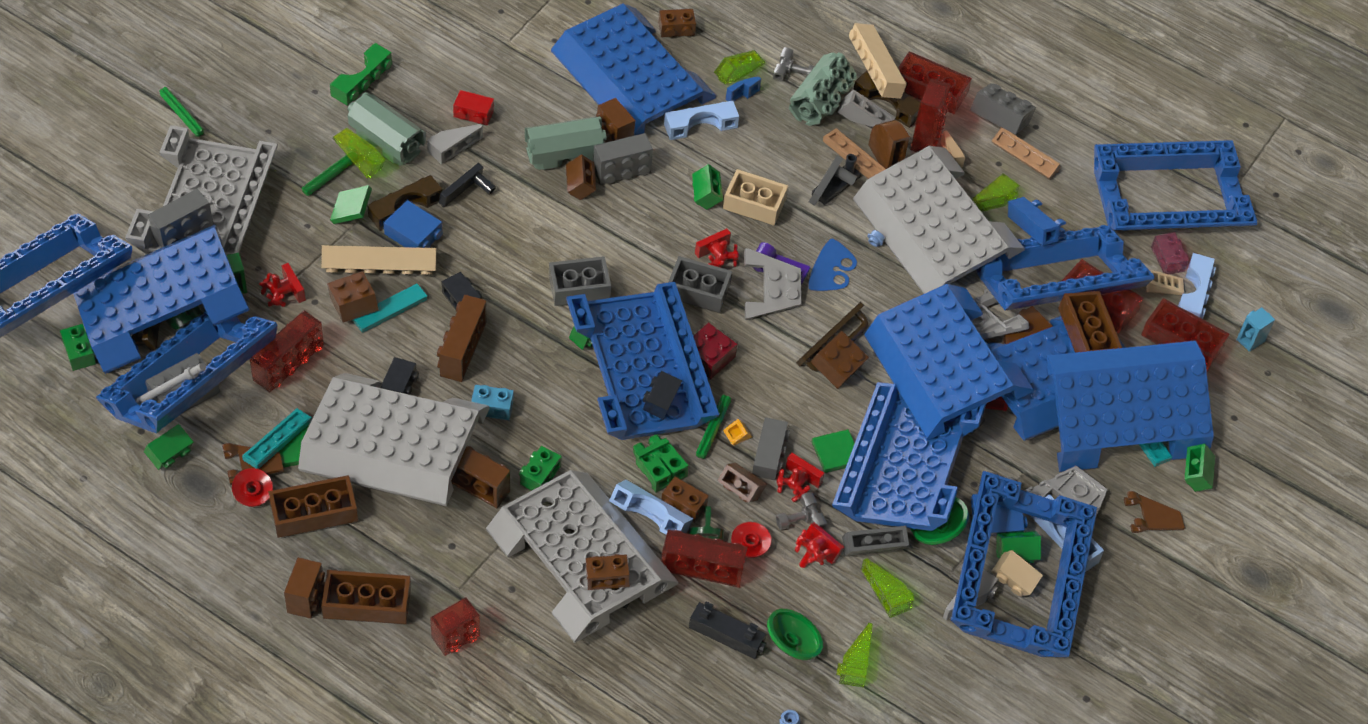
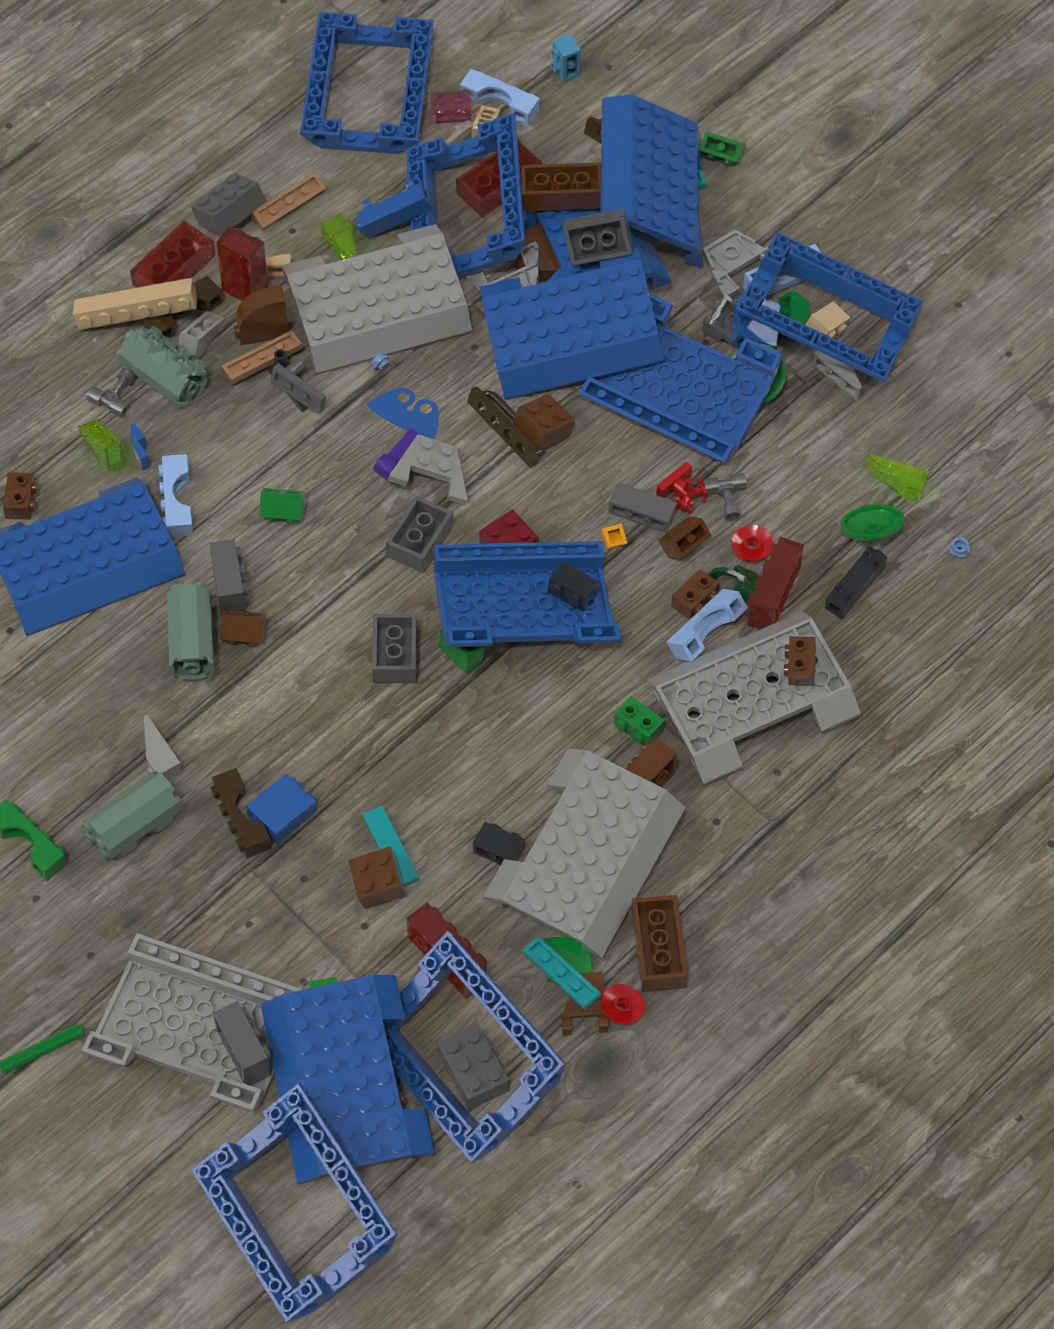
camera: 75 degrees left, 5 degrees up
green brick [60,324,96,371] -> none
light grey bar [135,363,206,405] -> none
green brick [144,424,194,470] -> none
red piece [259,263,306,307] -> none
reddish brown brick [284,557,325,619] -> none
green axle [302,149,360,196] -> none
tan brick [321,245,437,275] -> none
reddish brown brick [322,570,411,624] -> none
tile [330,185,372,224] -> none
clear neon green slope [332,128,385,179] -> none
clear red brick [430,597,480,656] -> none
reddish brown brick [437,295,487,382] -> none
black piece [439,162,496,207] -> none
black brick [441,272,482,310] -> none
red piece [453,90,494,125] -> none
dark azure brick [471,385,514,420] -> none
reddish brown brick [596,98,636,143] -> none
green hips [633,434,689,493] -> none
red piece [695,228,739,268] -> none
green axle [696,395,731,459] -> none
tan brick [723,169,788,225] -> none
red piece [795,522,845,568] -> none
green tile [811,429,855,473] -> none
dark grey brick [842,526,909,556] -> none
clear neon green slope [861,558,914,618] -> none
reddish brown flag [1124,491,1185,533] -> none
clear red brick [1141,298,1230,372] -> none
none -> dark grey brick [563,208,633,265]

